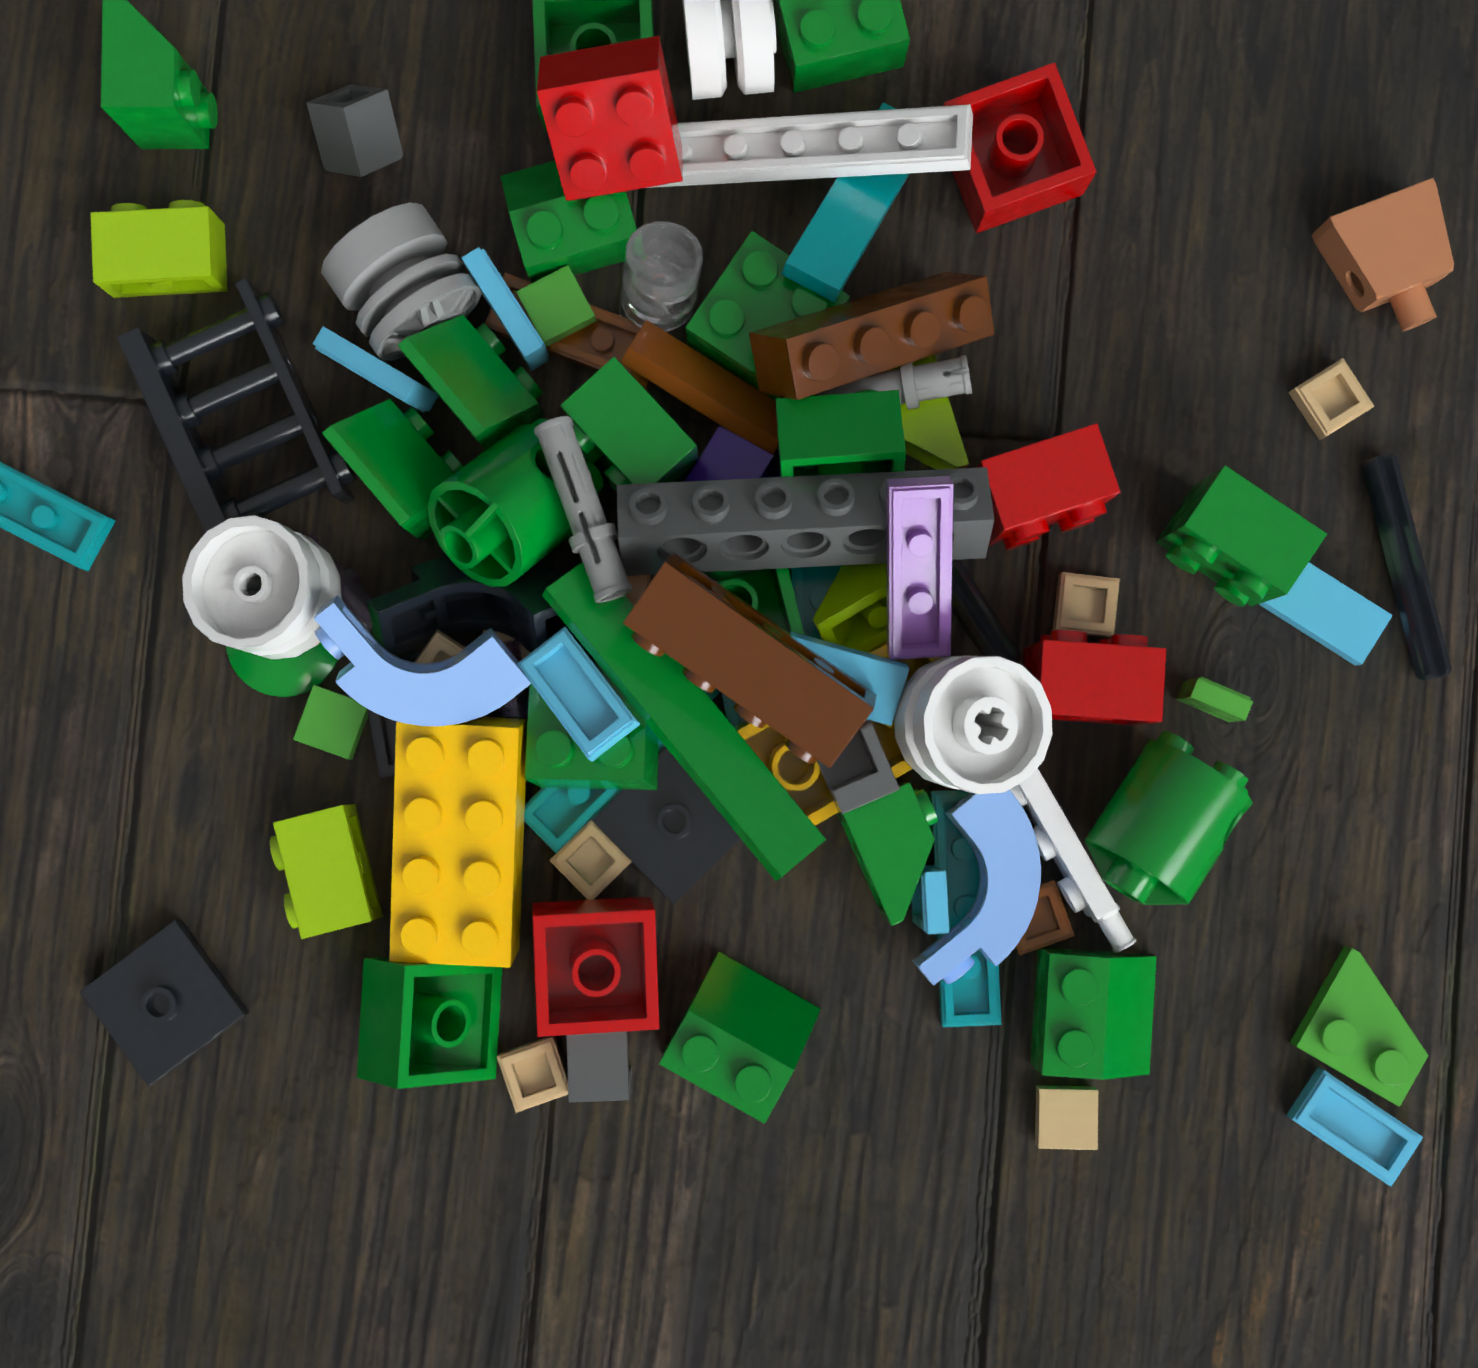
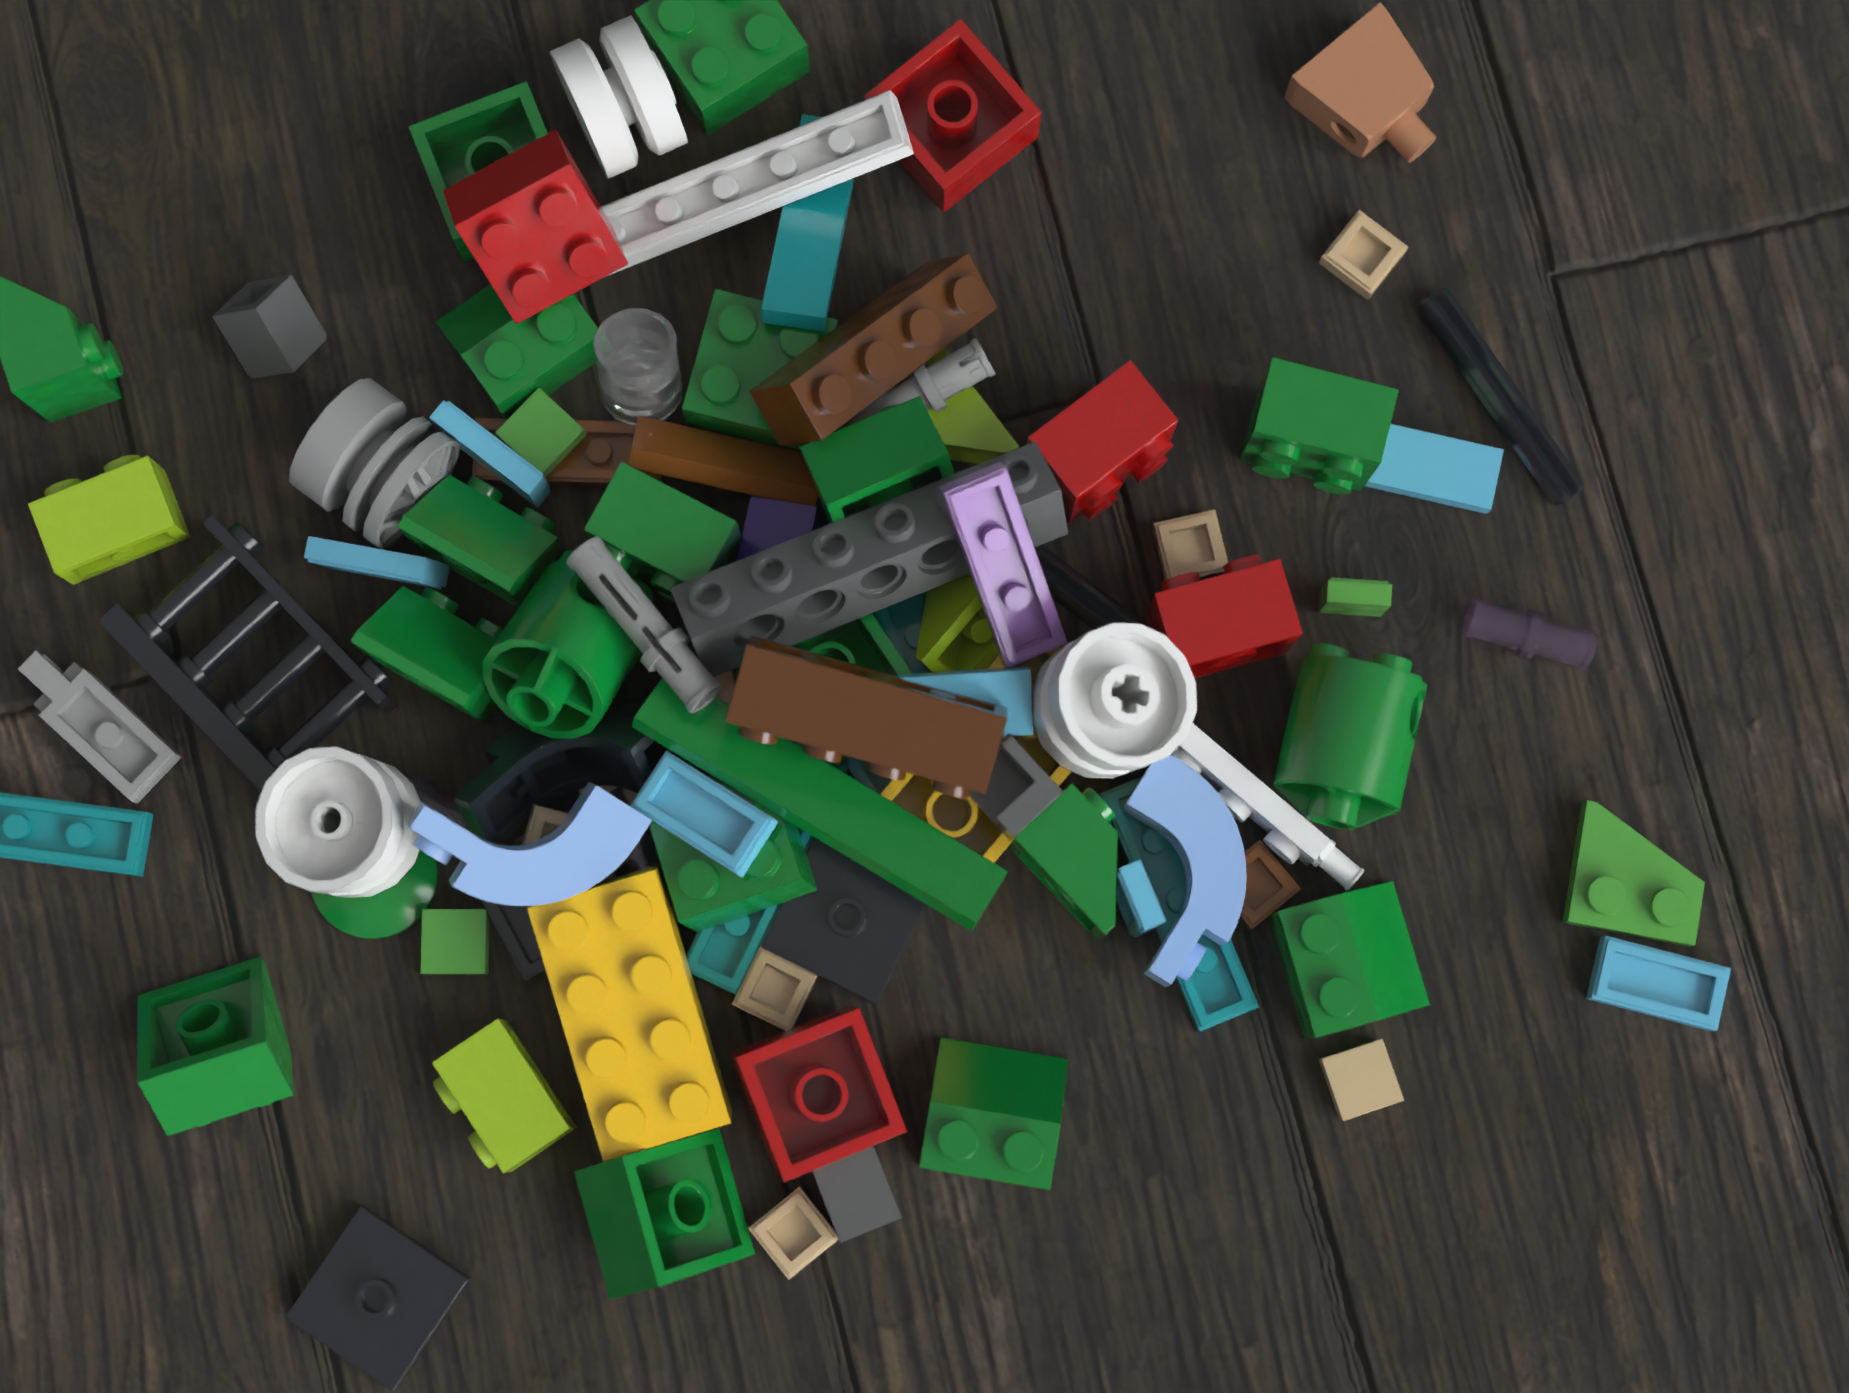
camera: 20 degrees left, 5 degrees down
none -> light grey hinge [18,650,182,804]
none -> green slope [137,956,294,1136]
none -> clear purple pin [1462,597,1598,671]

